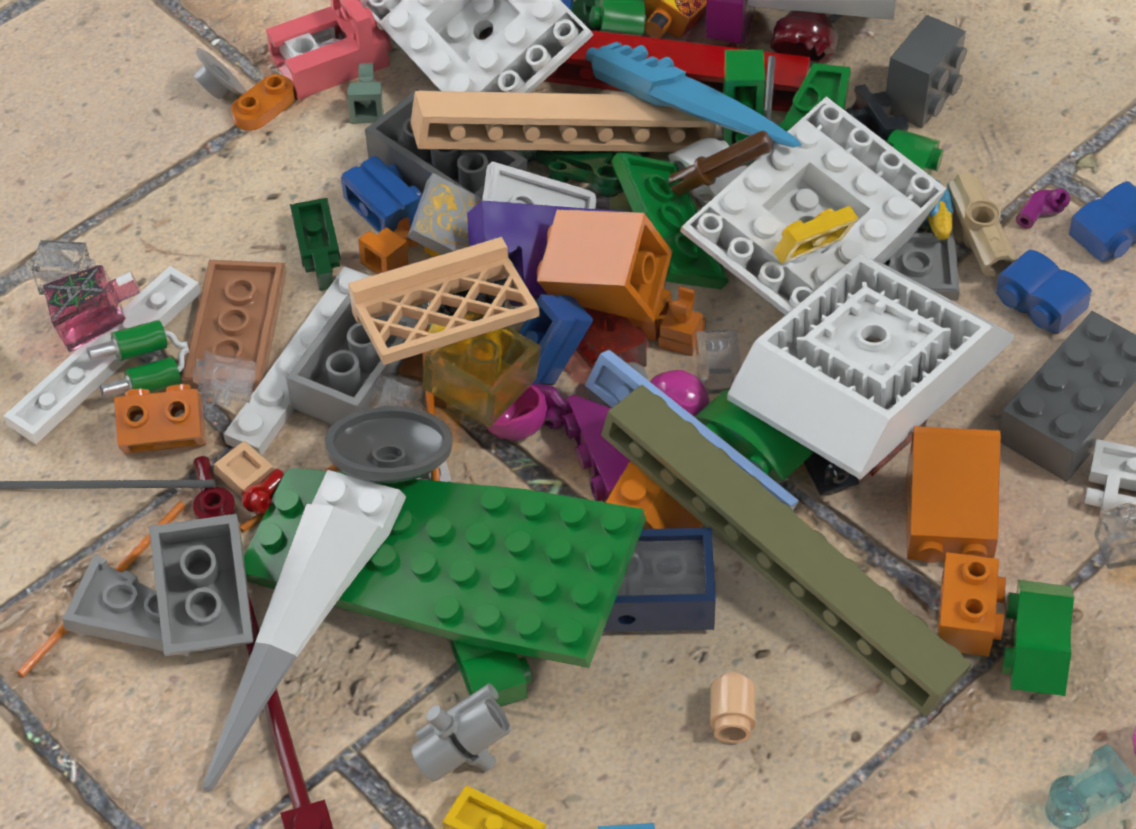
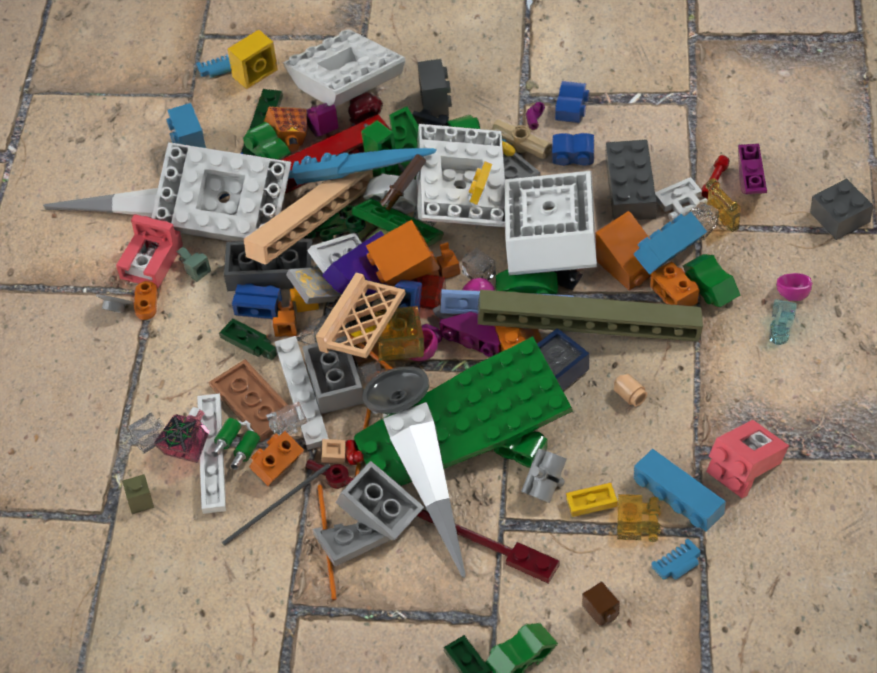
camera: 40 degrees left, 0 degrees up
none -> dark azure brick [633,212,707,274]

